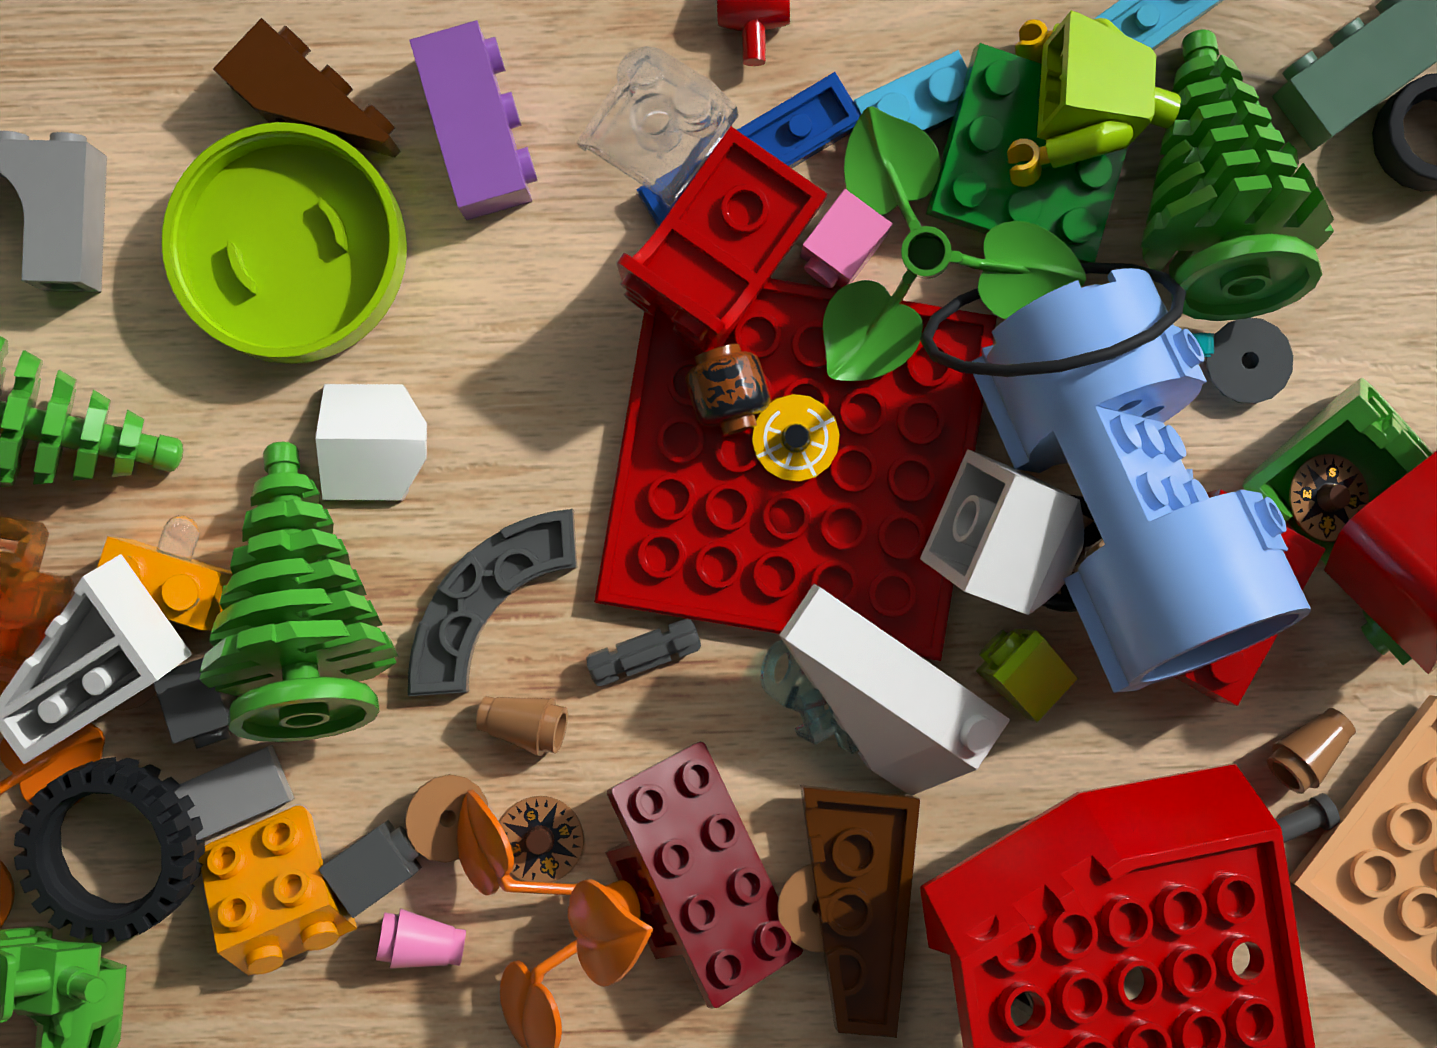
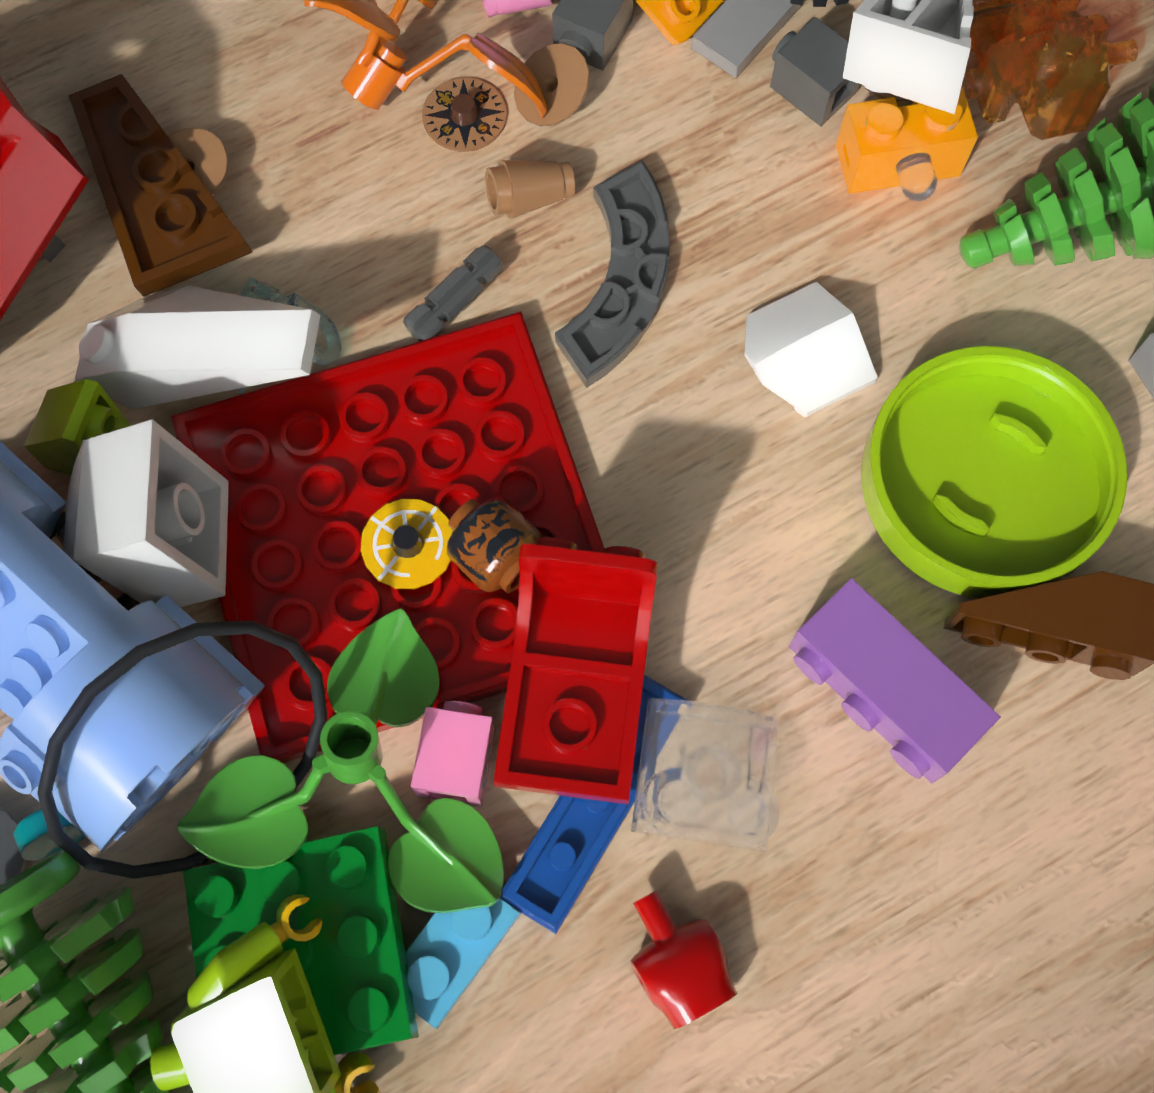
camera: 150 degrees right, 15 degrees down
bright green plant [199,441,398,742] -> none
dark red bracket [605,741,803,1009] -> none

